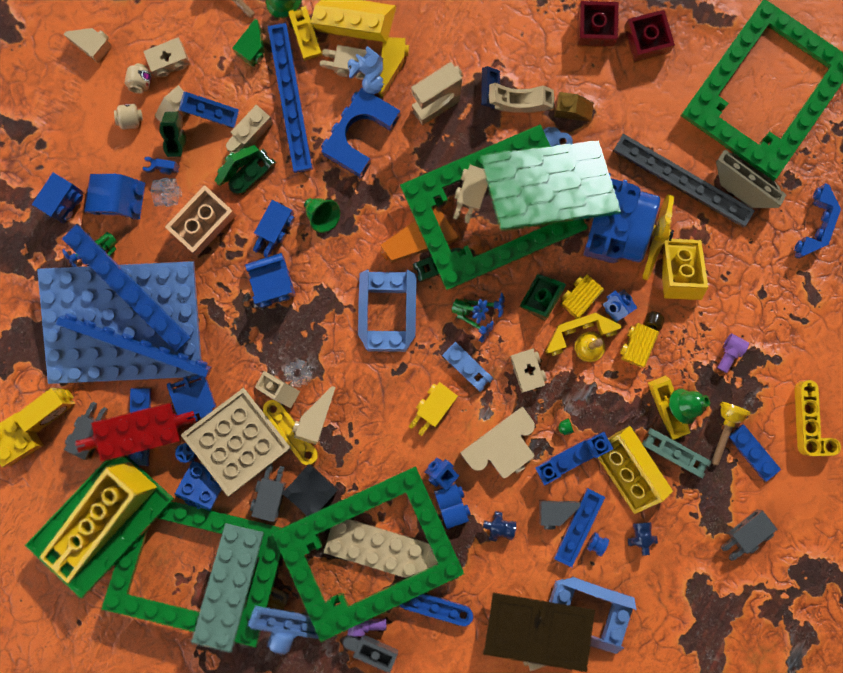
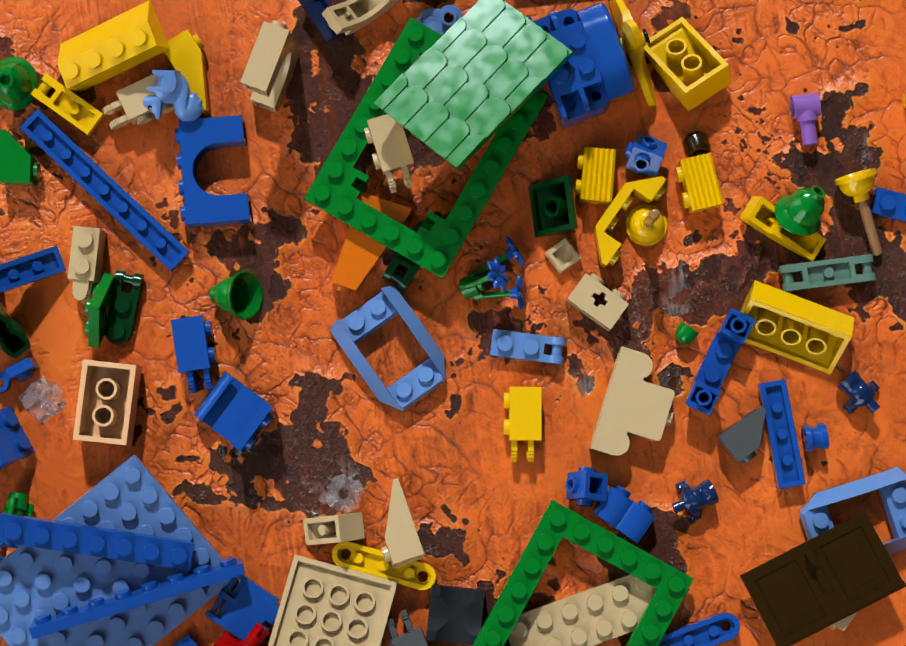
camera: 35 degrees left, 0 degrees up
none -> tan tile [545,237,582,274]

